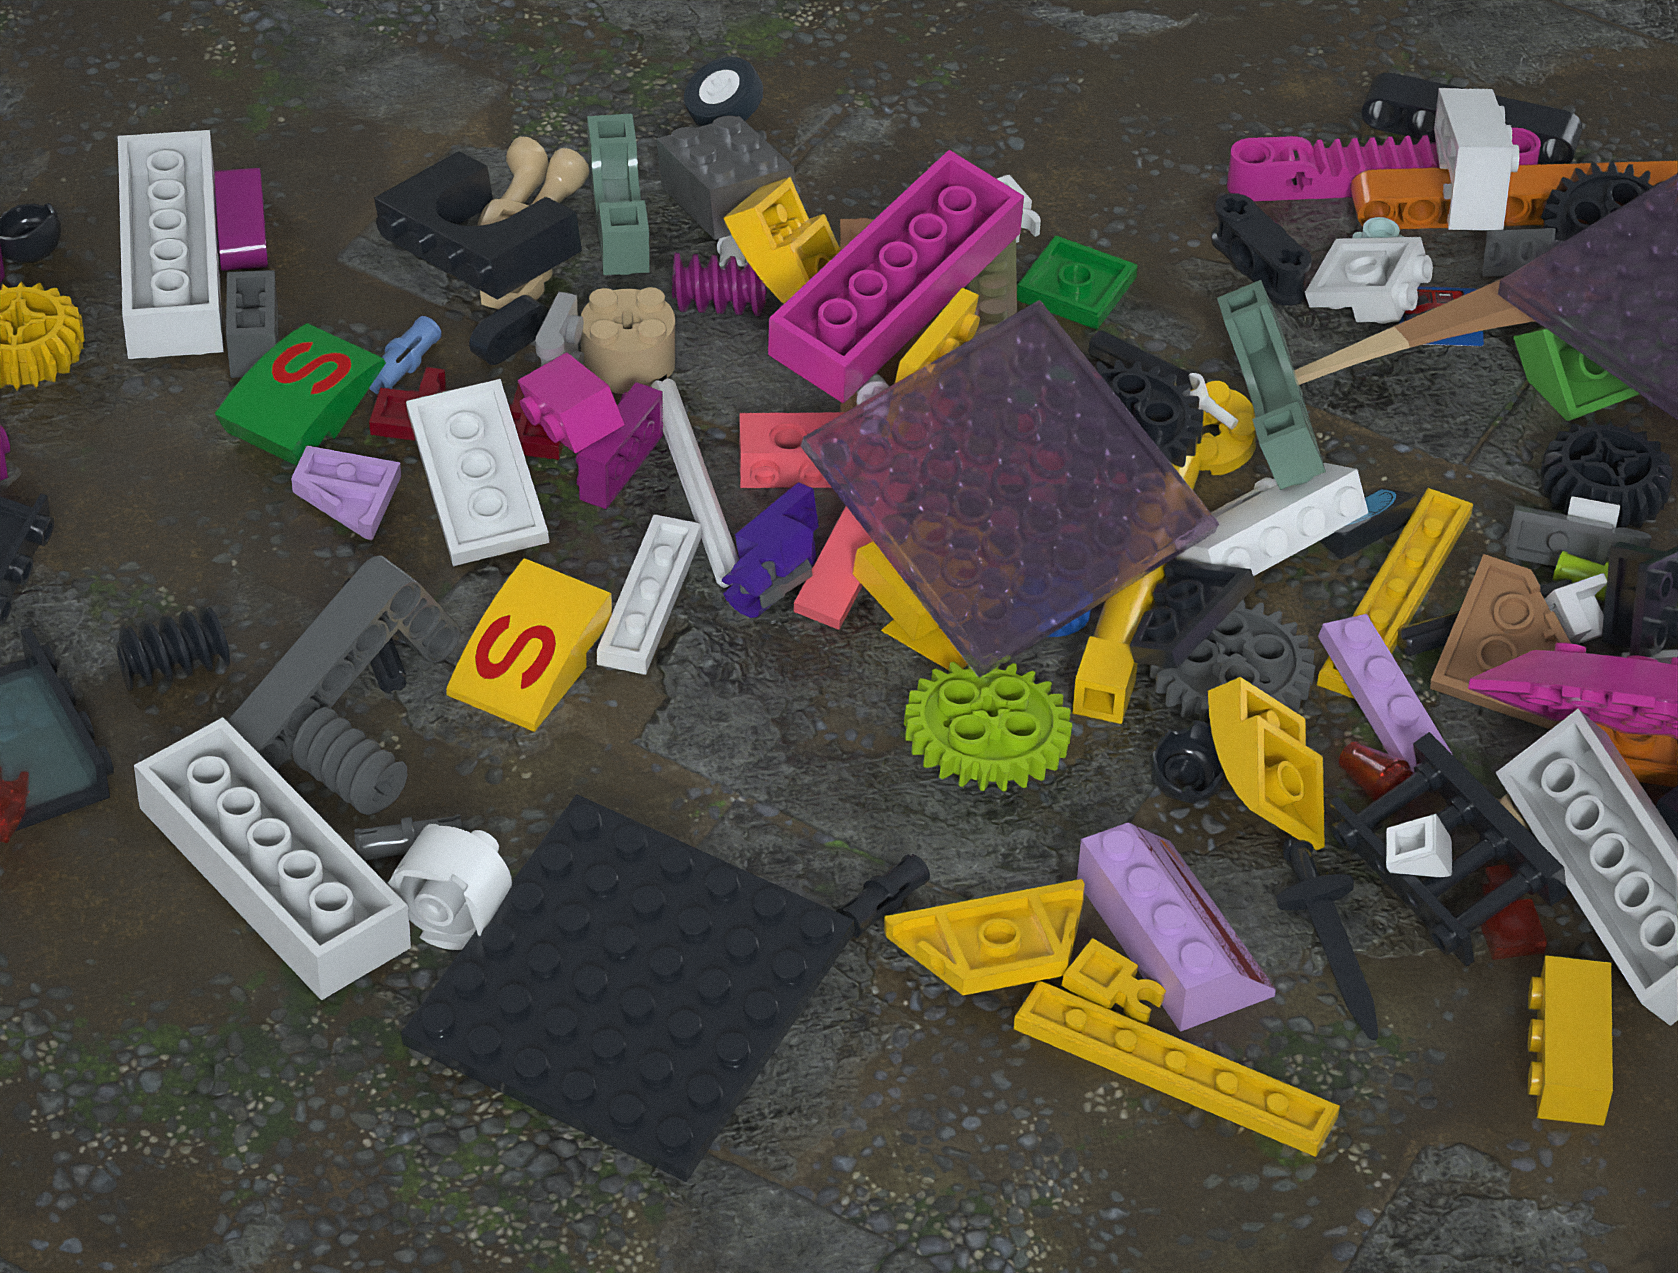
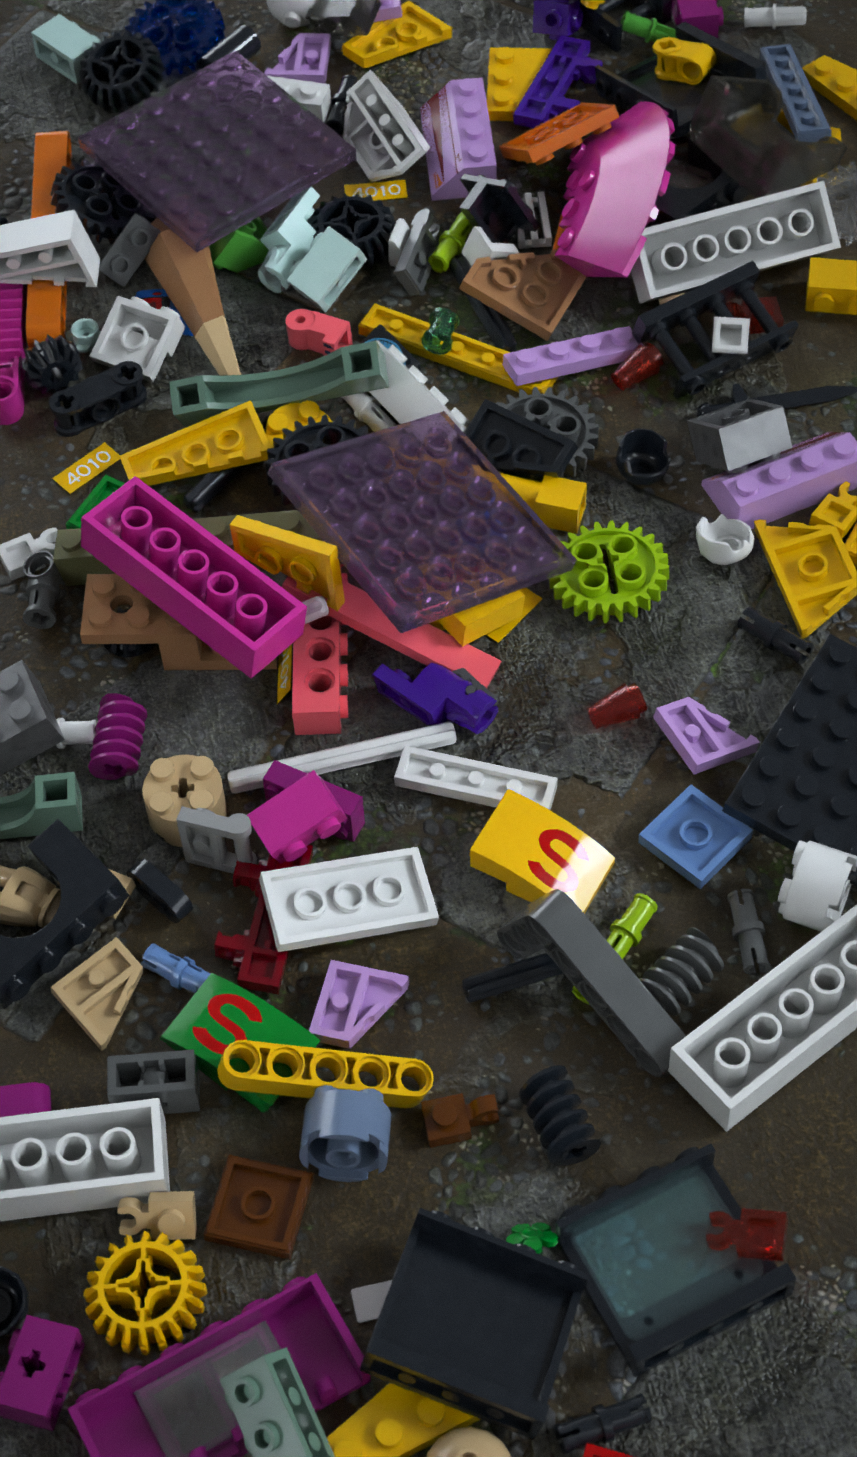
camera: 85 degrees left, 10 degrees up
yellow slope [723,177,840,304] -> none
white hand [1188,373,1239,430] -> none
yellow slope [1208,677,1325,850] -> none
none -> black gear [21,334,83,394]
none -> tan wing [51,937,143,1051]
none -> yellow sticker [52,442,120,494]
none -> tan plate [117,1191,197,1240]
none -> yellow wing [120,400,272,486]
none -> reddish brown tile [203,1155,314,1260]
none -> yellow beam [217,1040,434,1108]
none -> light aqua plate [258,187,320,293]
none -> coral leg [285,309,352,356]
none -> light aqua brick [287,226,367,313]
none -> sand blue brick [299,1085,391,1182]
none -> reddish brown plate [421,1093,499,1148]
none -> clear green bush [422,307,460,355]
none -> green plant [506,1222,558,1254]
none -> lime pin [572,893,658,1005]
none -> clear red cone [587,683,647,729]
none -> medium blue plate [638,784,753,889]
none -> lavender wing [653,697,760,774]
none -> flat silver brick [687,398,792,474]
none -> white hair [696,514,754,565]

